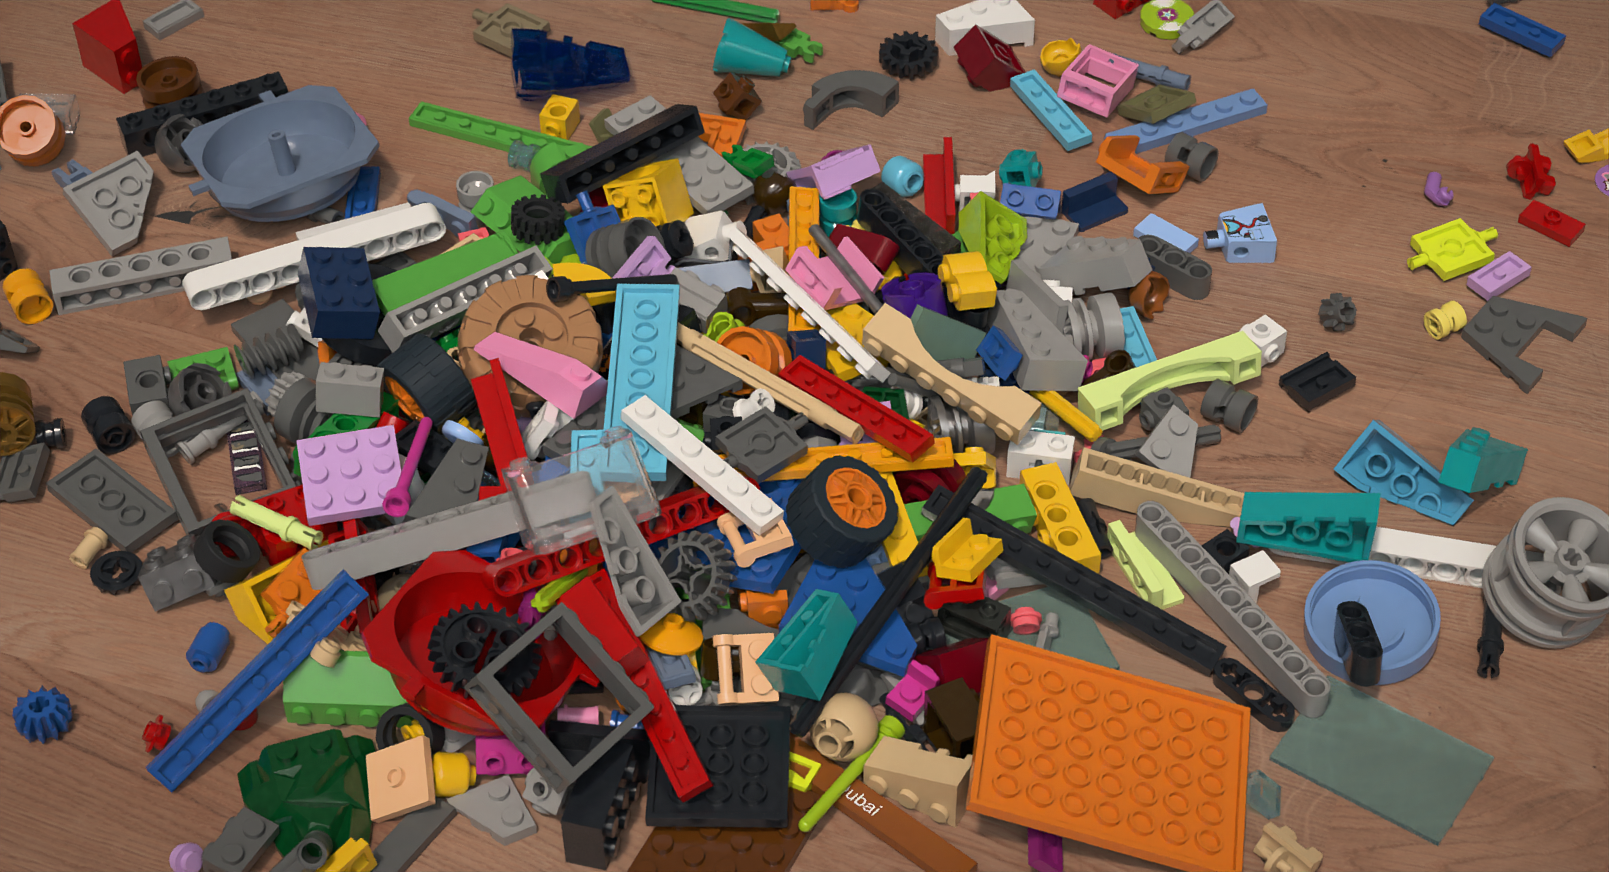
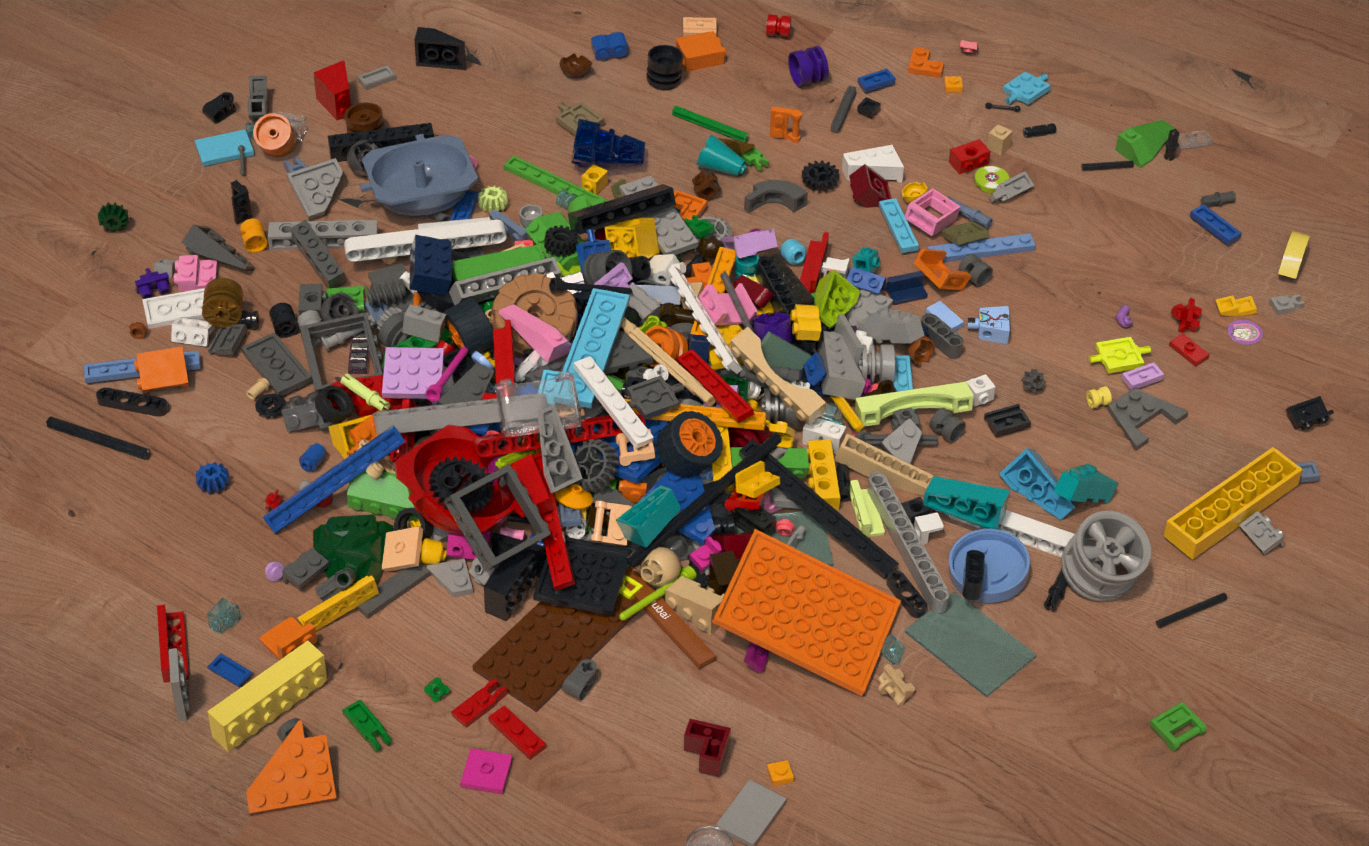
camera: 10 degrees right, 0 degrees up
yellow tile [552,263,616,306] -> none
none -> dark grey brick [290,220,346,288]
none -> yellowish green gear [478,185,508,212]

